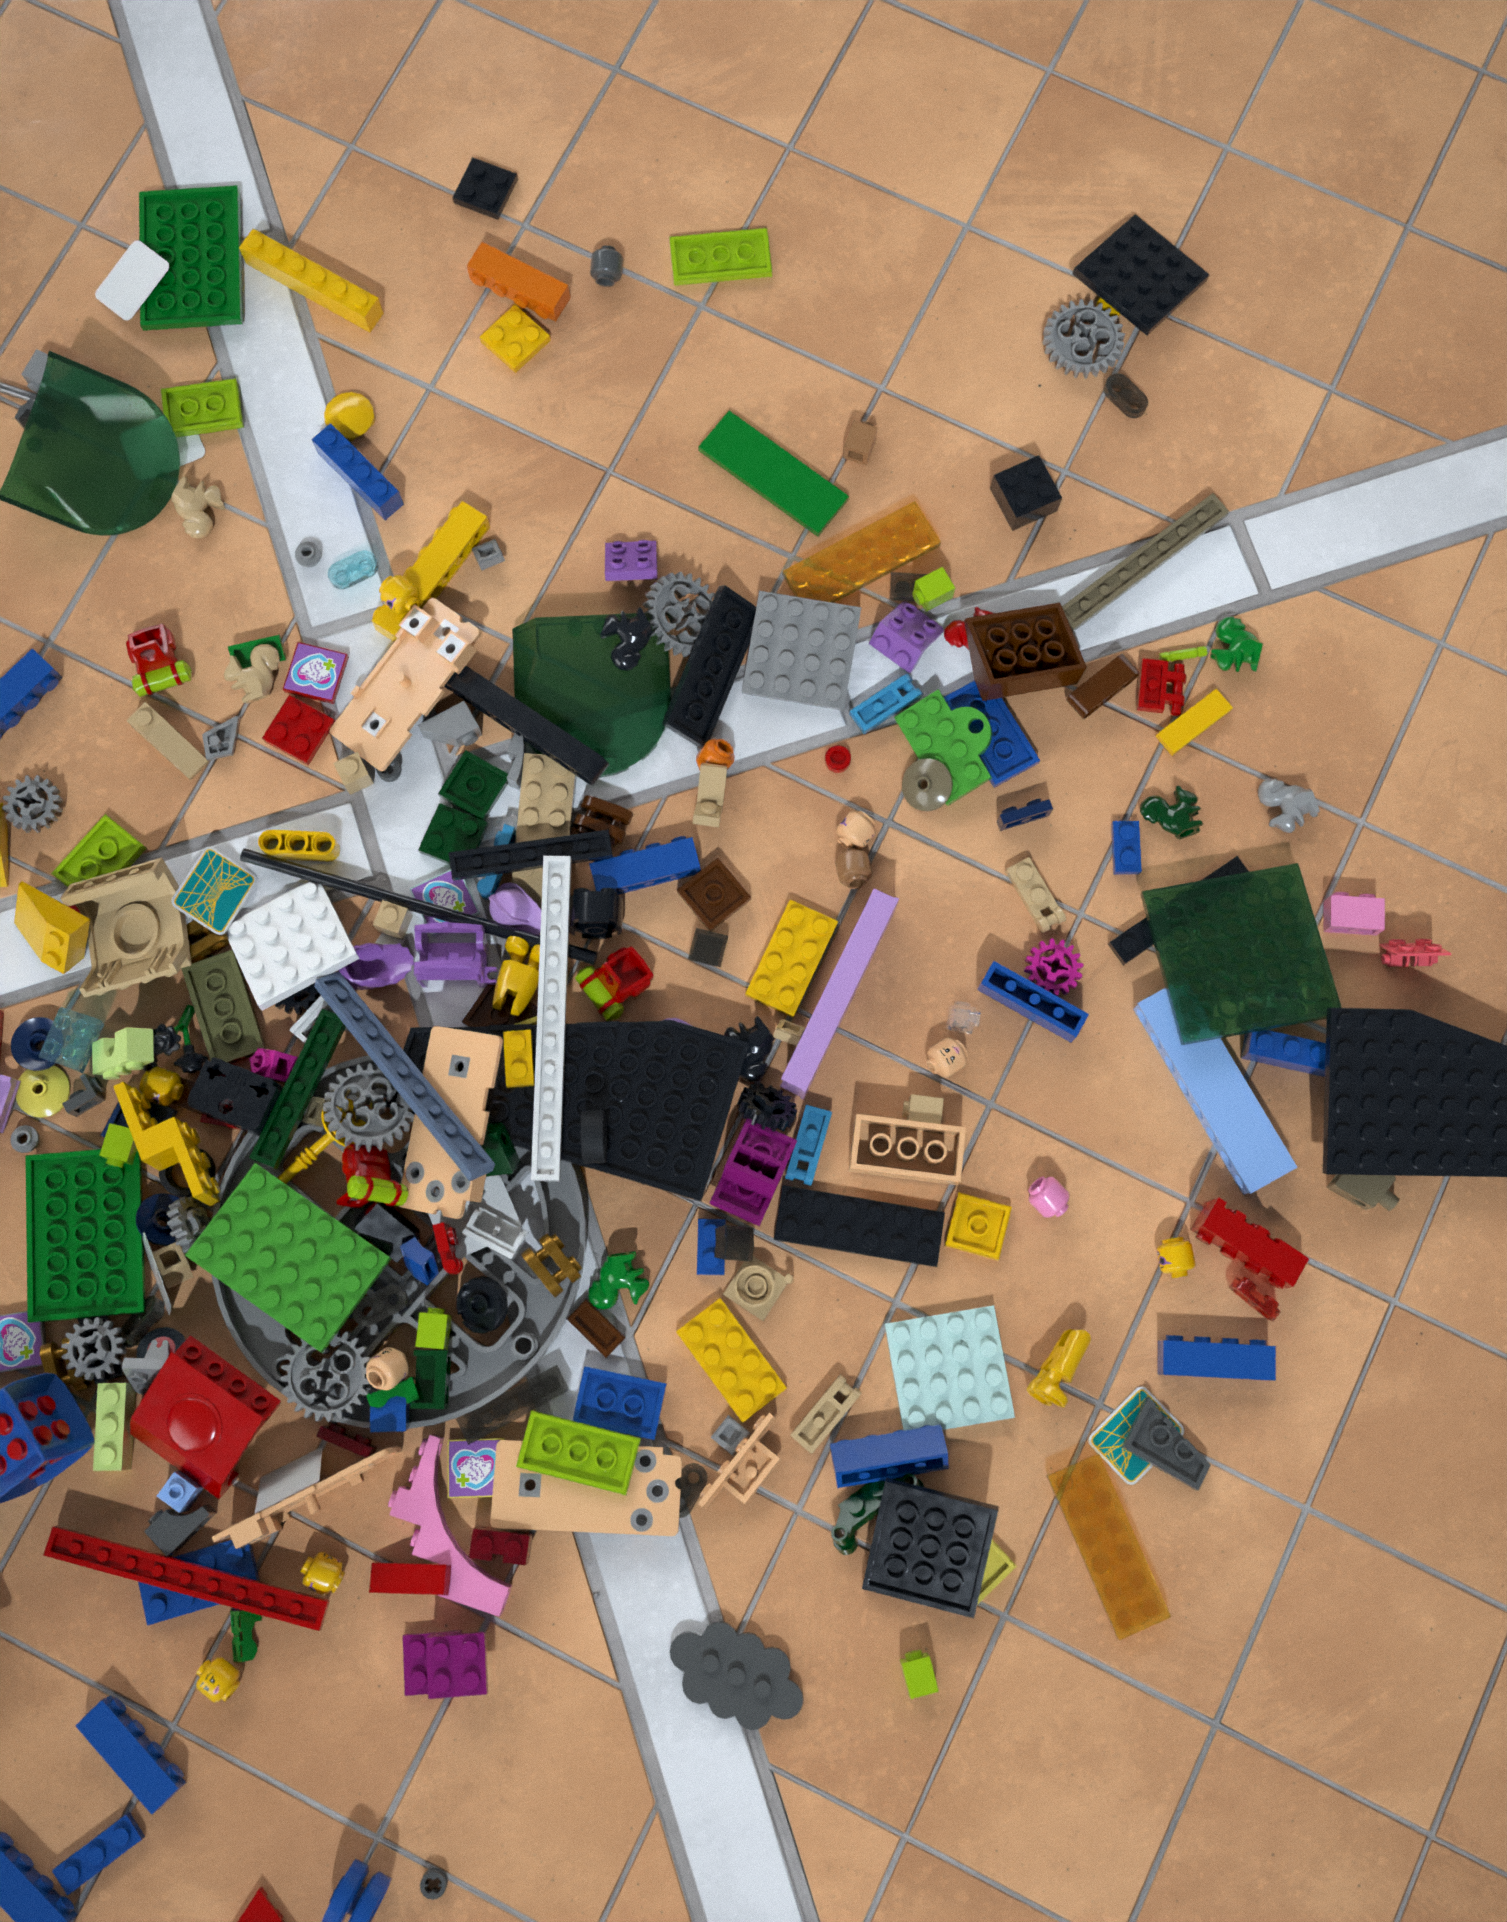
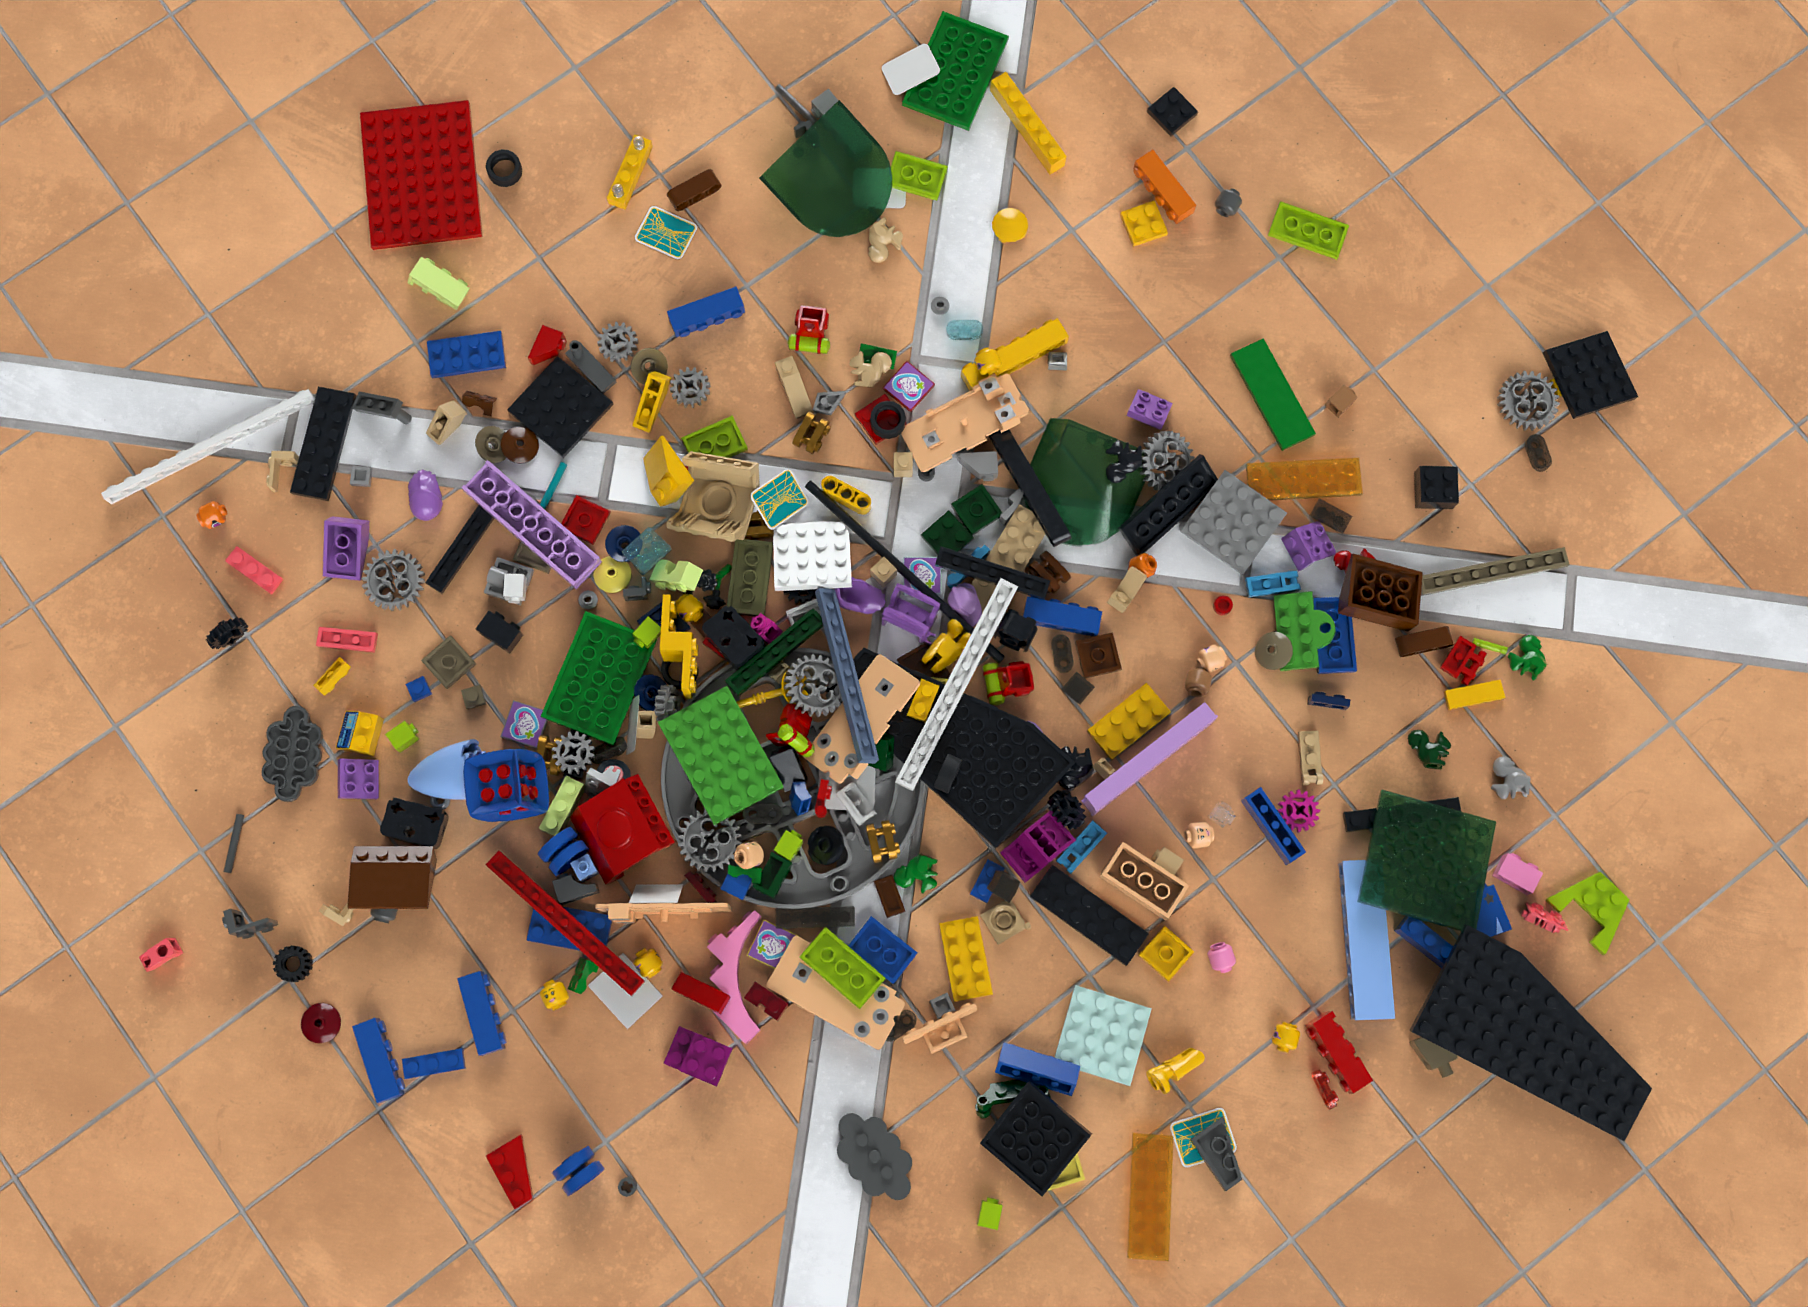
camera: 25 degrees right, 0 degrees up
blue brick [311,423,404,520] -> none
tan plate [790,1374,862,1454] -> none
lime brick [912,567,955,612] -> none
blue plate [1111,821,1142,875] -> none
blue brick [1157,1335,1276,1380] -> none
none -> blue wheel [538,827,589,876]
none -> white sticker [588,953,662,1029]
none -> pearl gold brick [792,411,831,454]
none -> black tyre [870,401,906,439]
none -> clear smoke plate [1051,634,1074,673]
none -> blue slope [1469,883,1512,937]
none -> lime wing [1545,872,1630,955]

